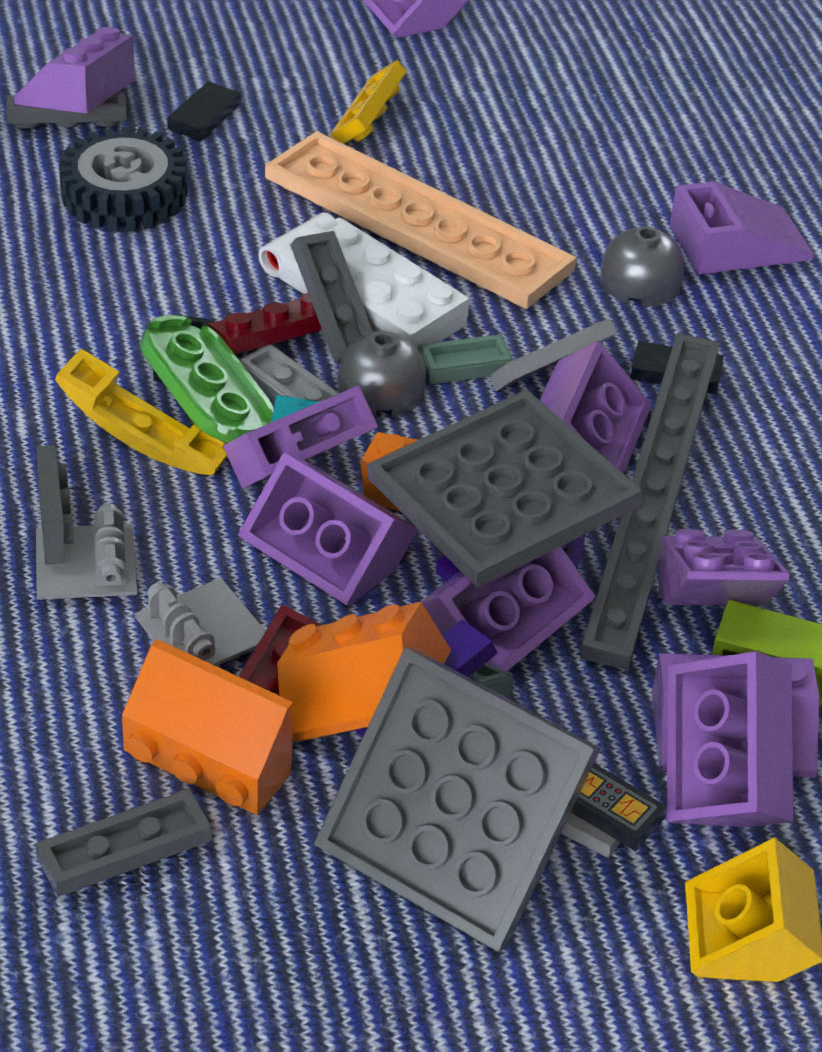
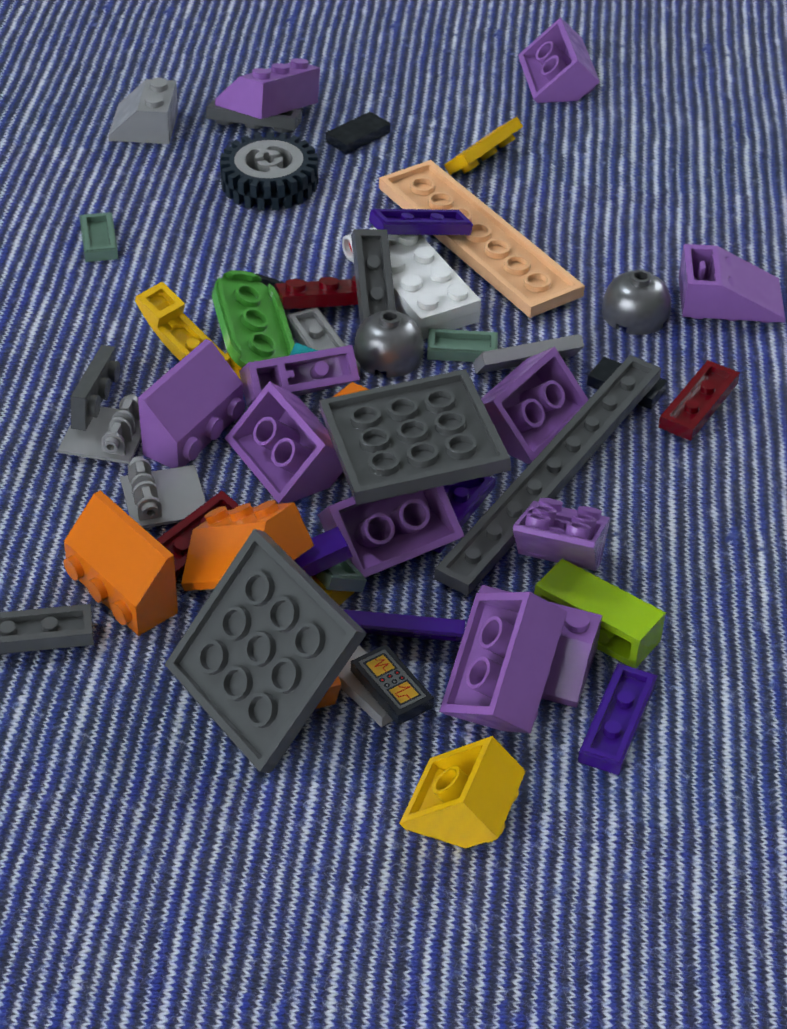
camera: 20 degrees right, 0 degrees up
none -> medium lavender slope [138,339,245,468]
none -> dark purple tile [343,609,465,642]
none -> dark purple tile [369,209,473,235]
none -> dark red plate [658,360,740,441]

